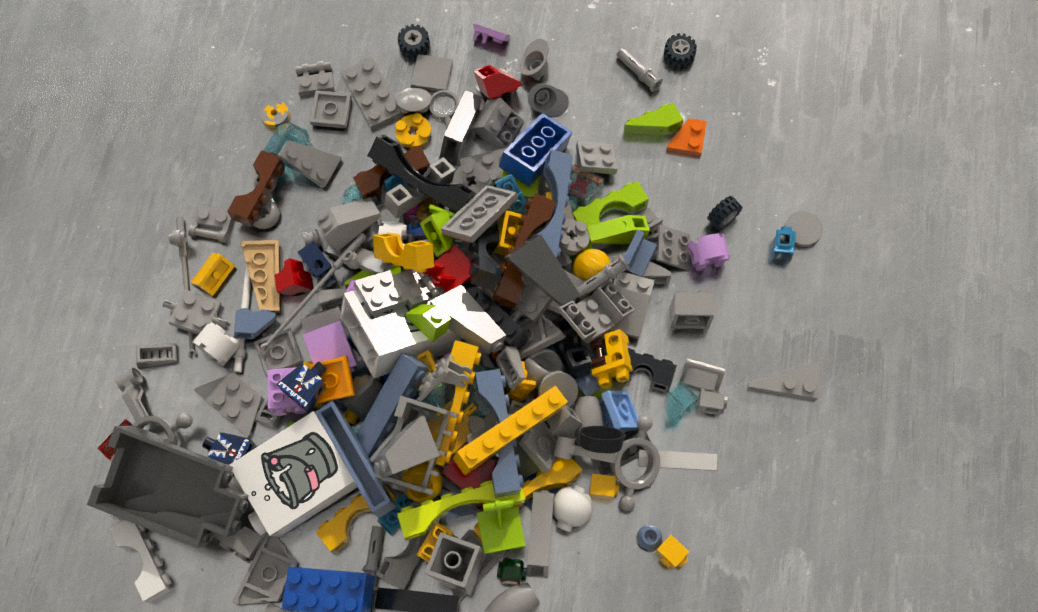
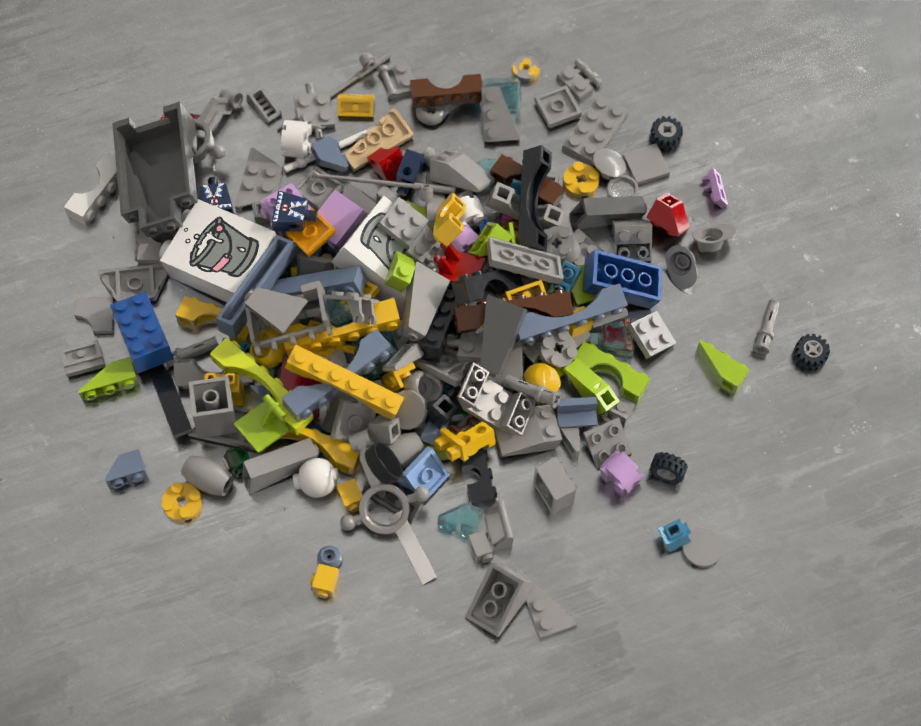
camera: 55 degrees right, 5 degrees down
orange wing [666,118,707,156] -> none
none -> light grey slope [465,562,534,637]

